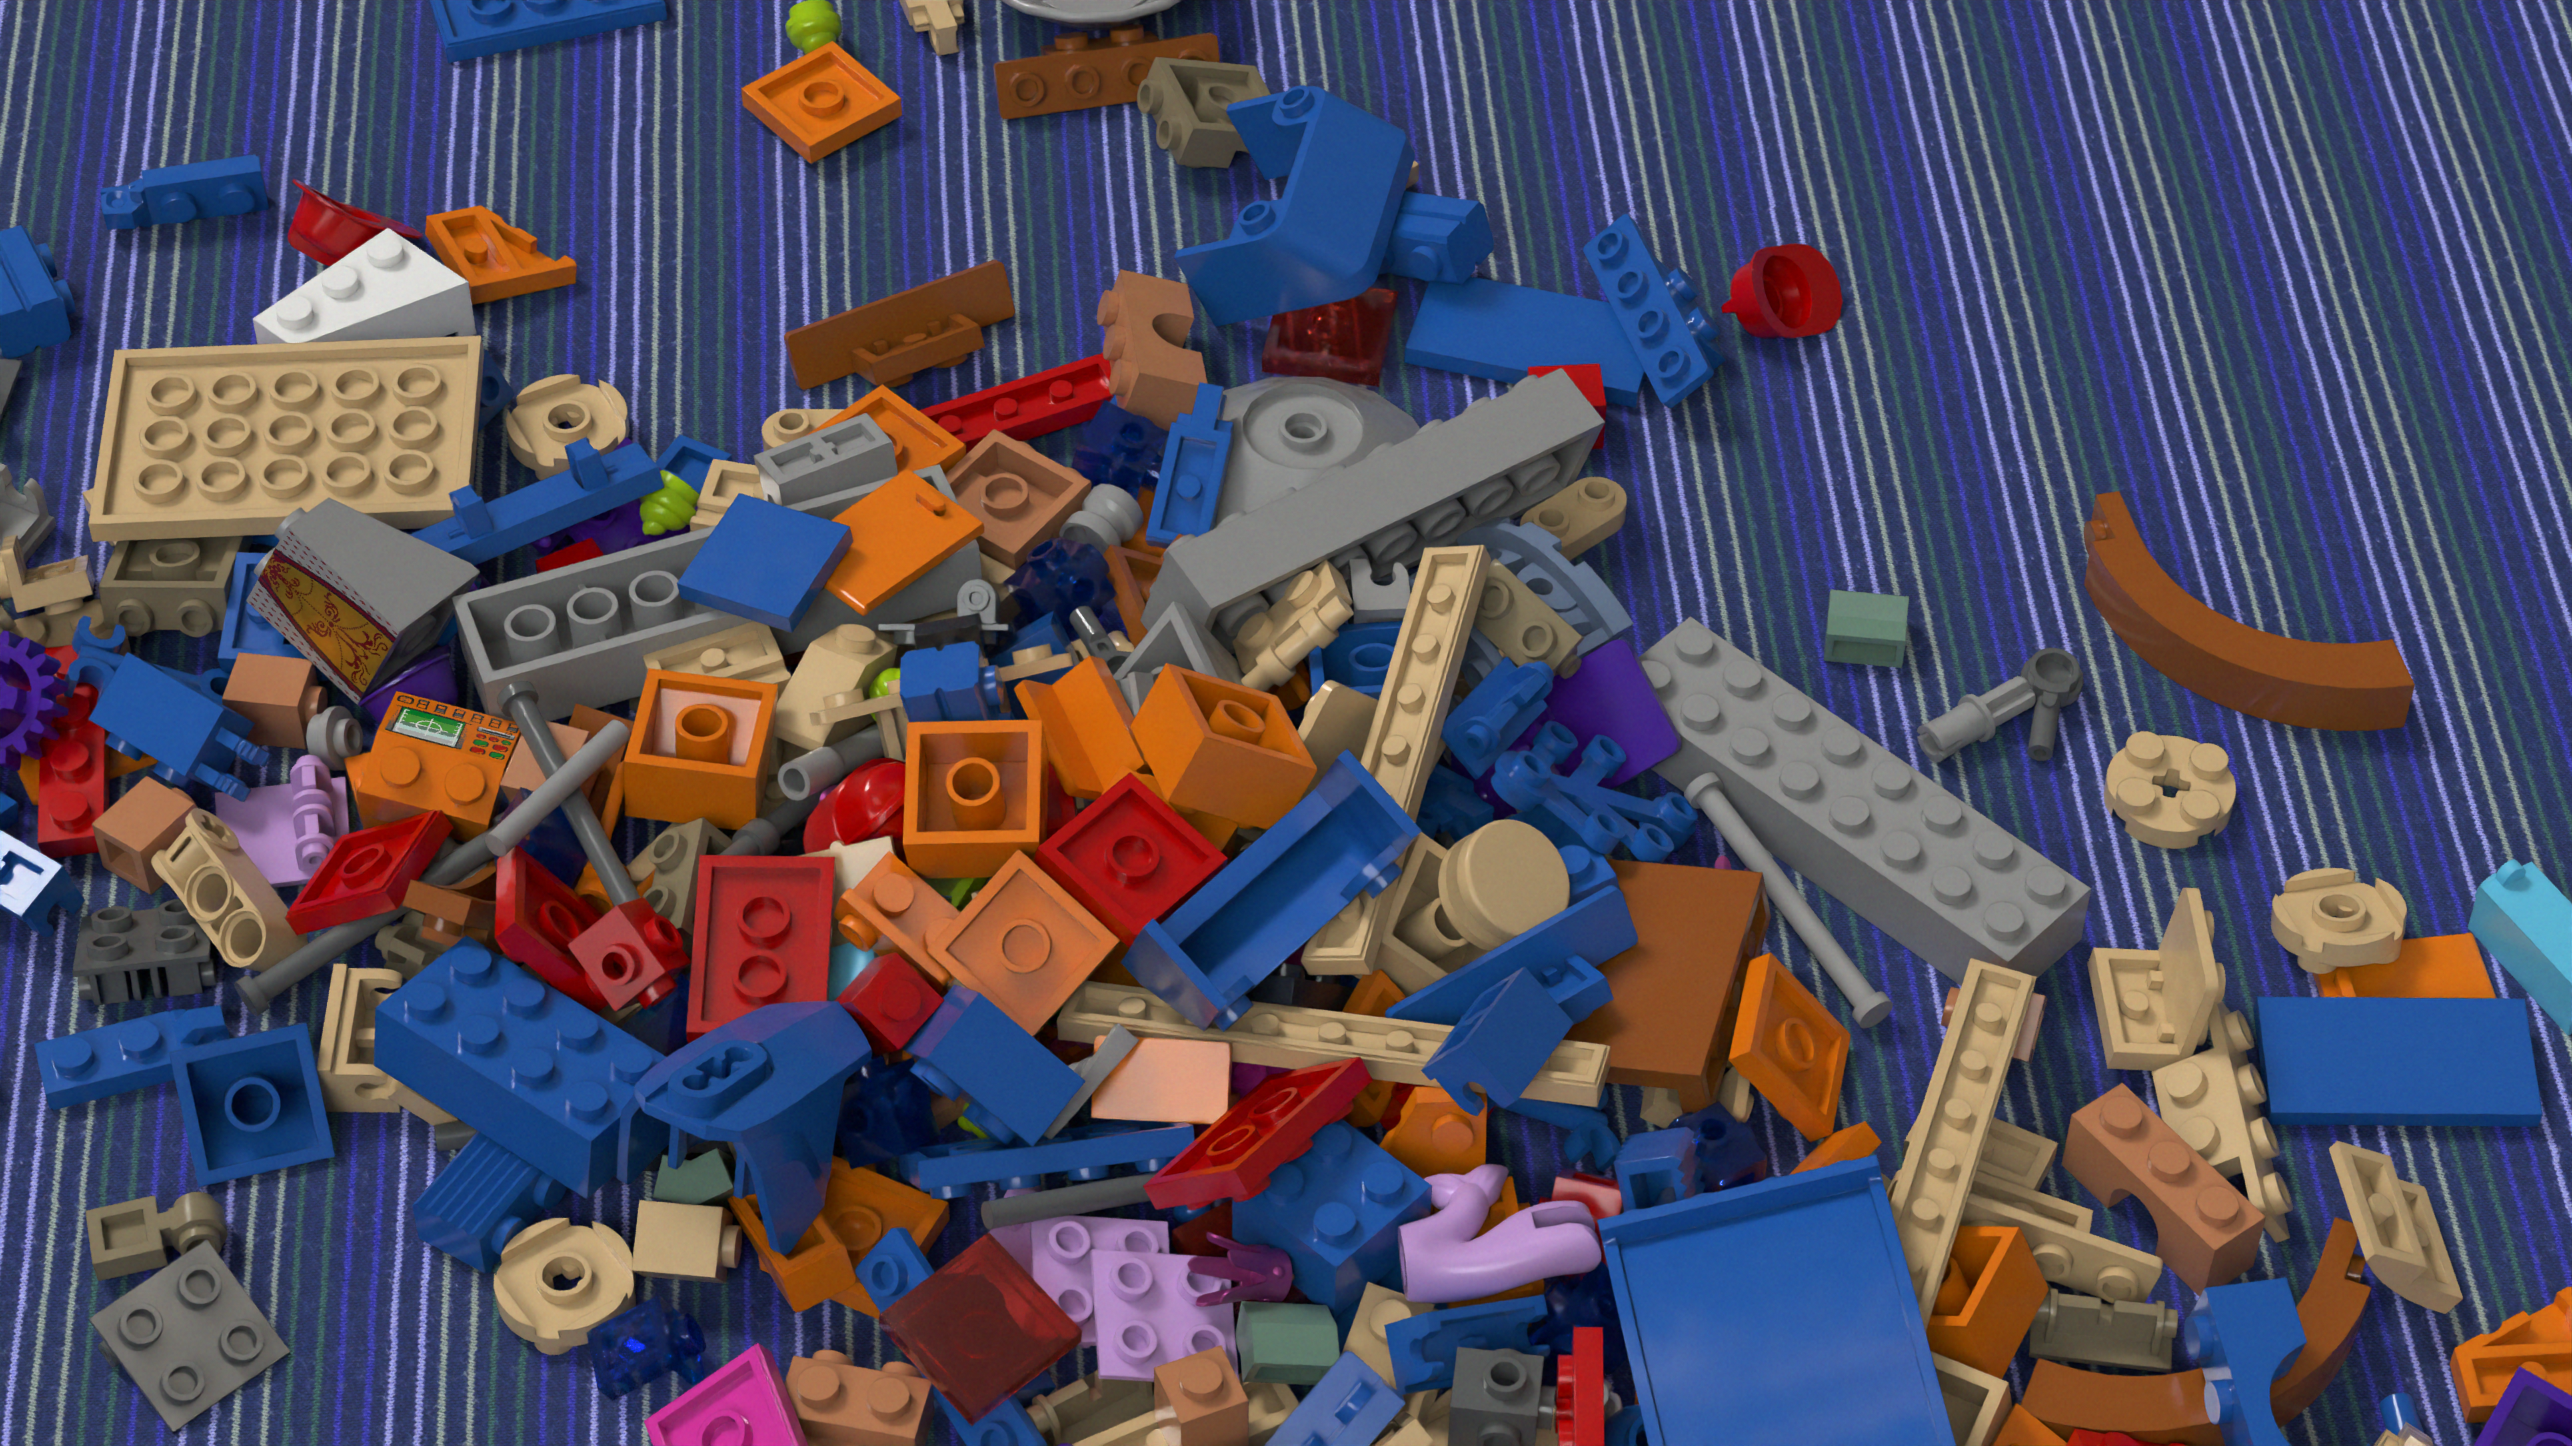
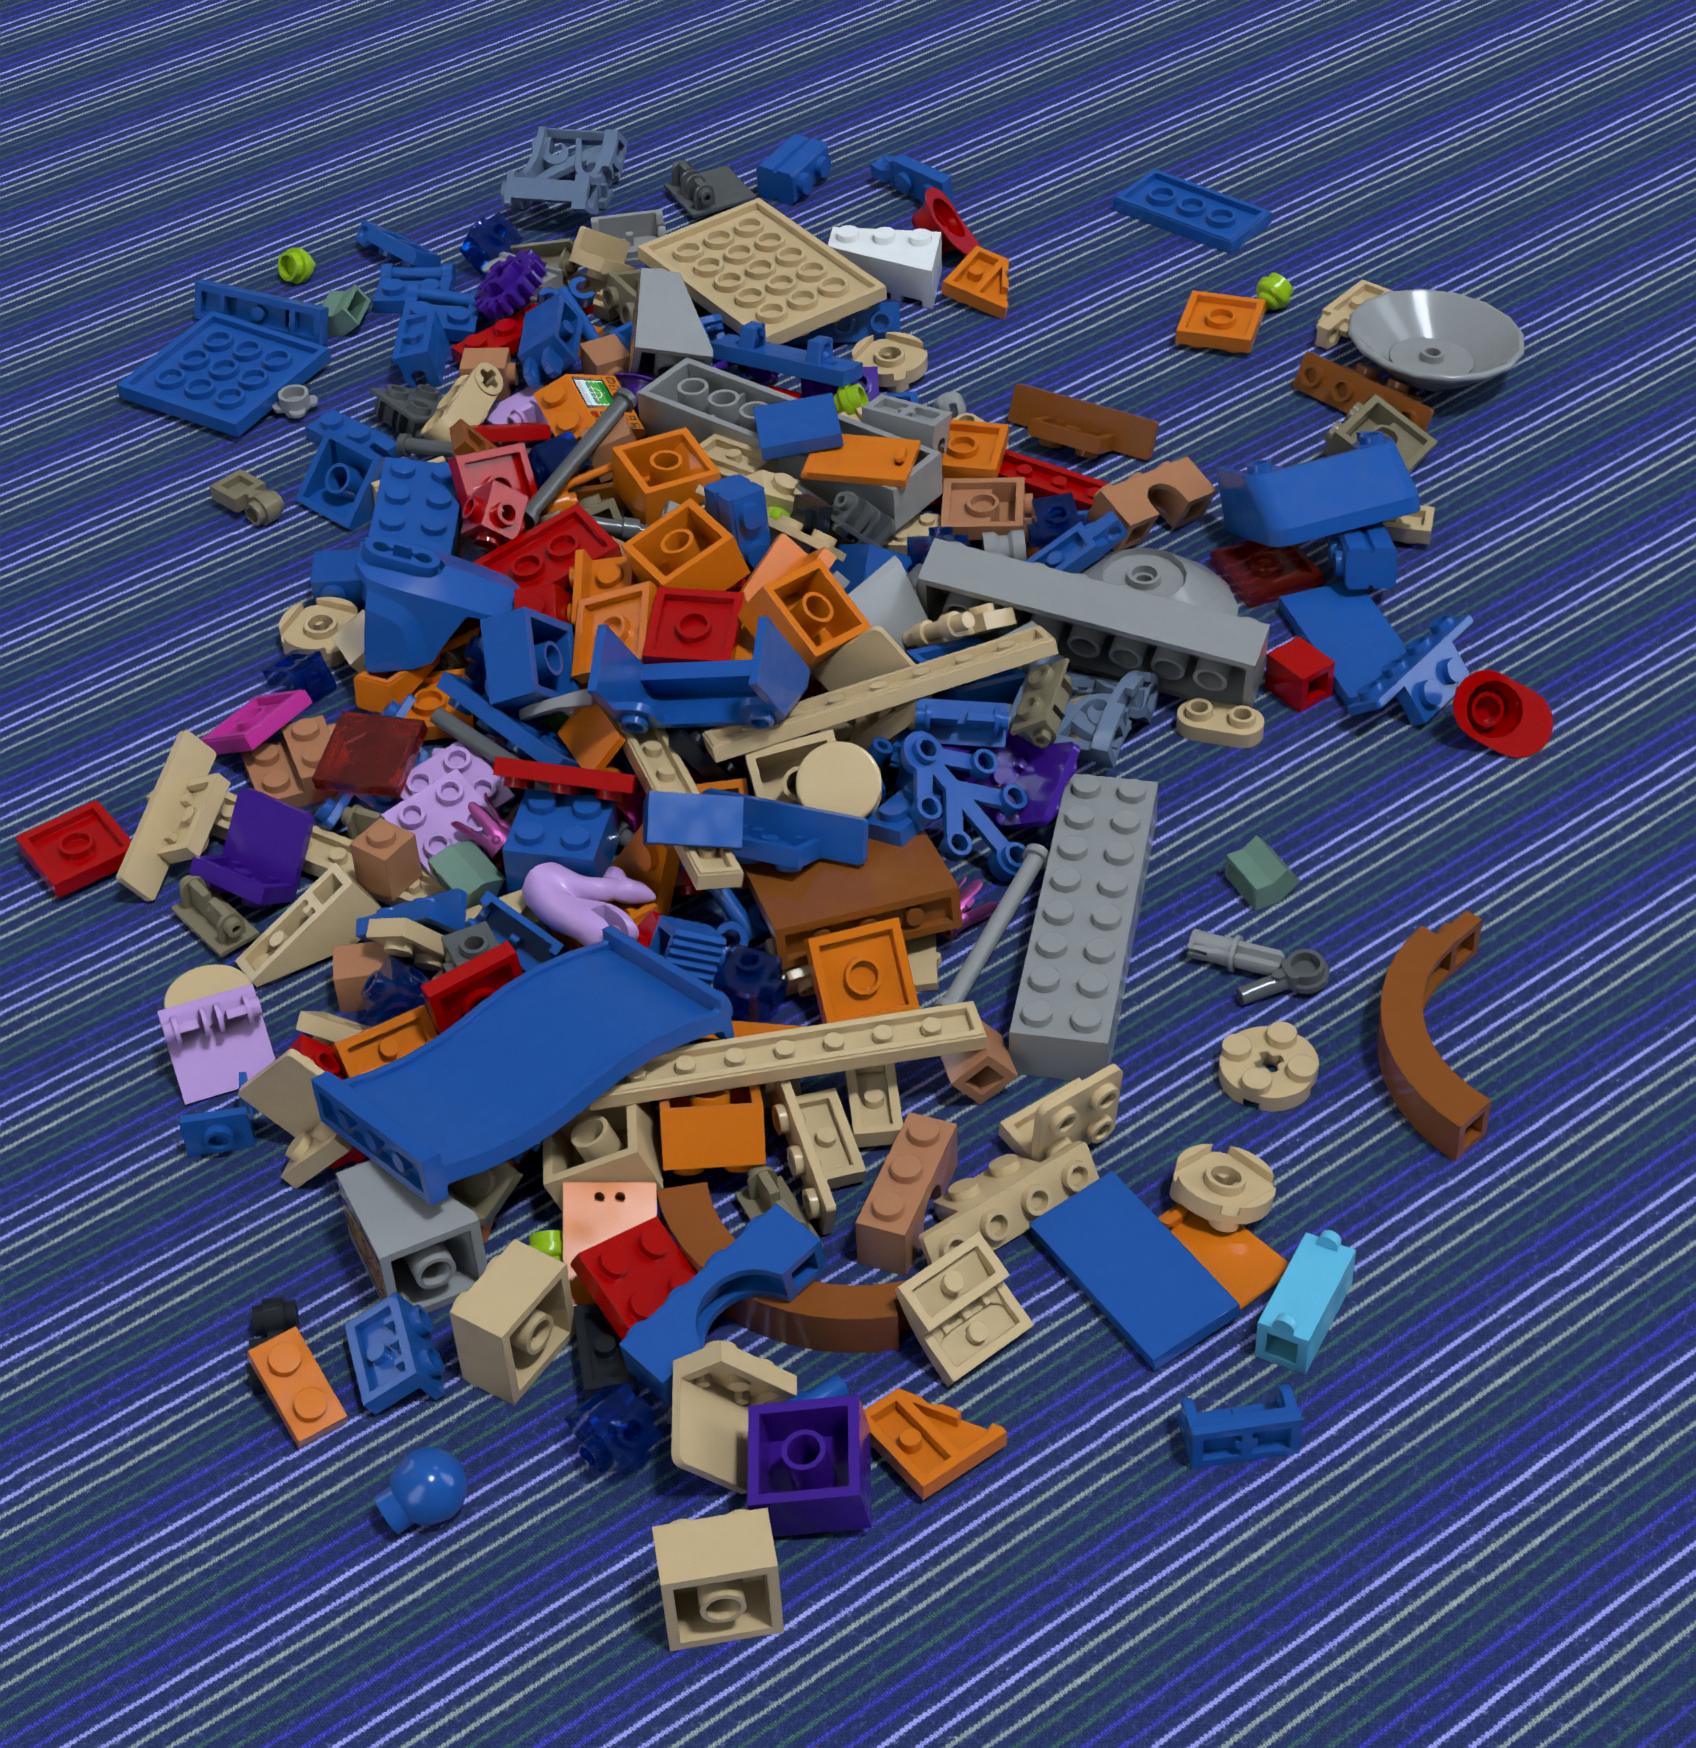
camera: 60 degrees right, 5 degrees down
dark grey hinge [89,1240,290,1434] -> none
light grey bar [485,720,630,857] -> none
none -> light grey hinge [933,392,967,419]

